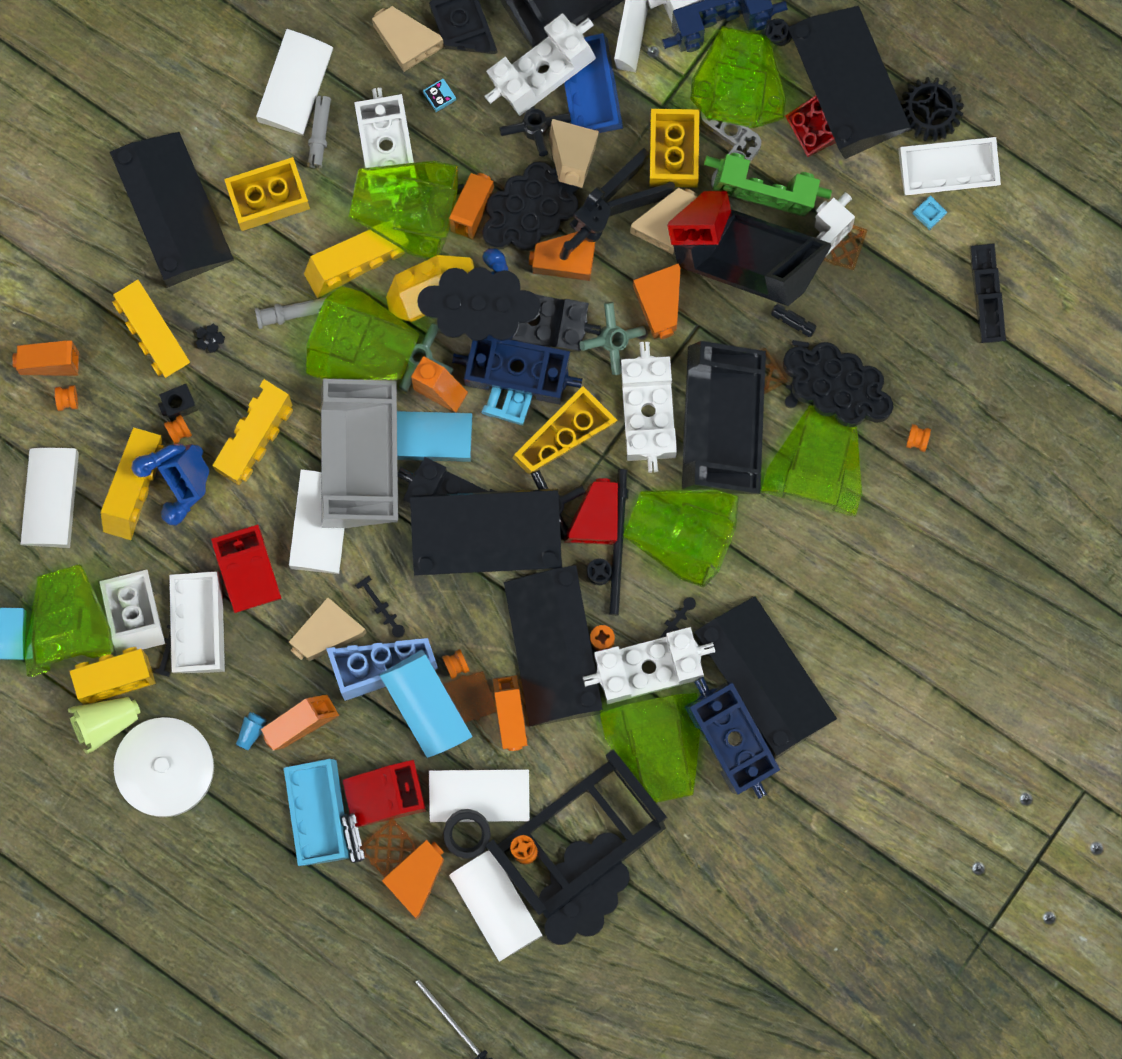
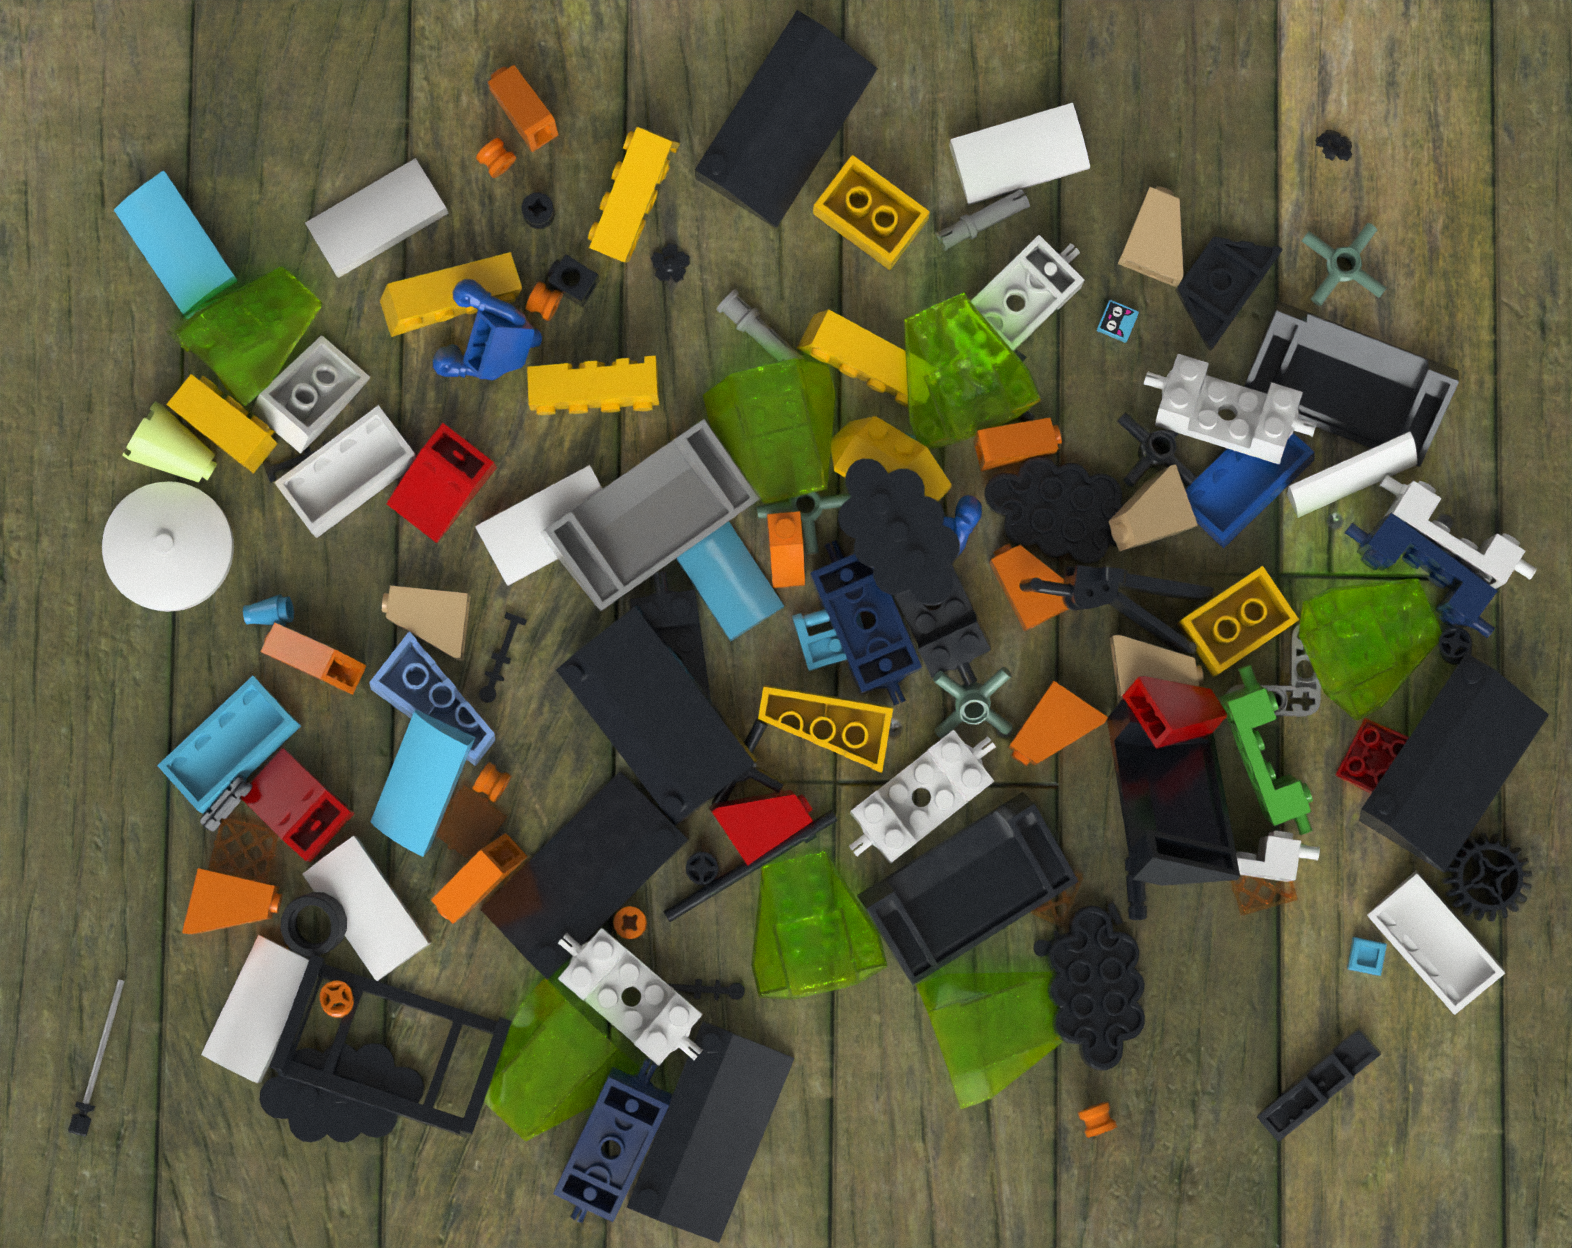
camera: 50 degrees right, 5 degrees up
none -> black wheel [521,192,555,229]

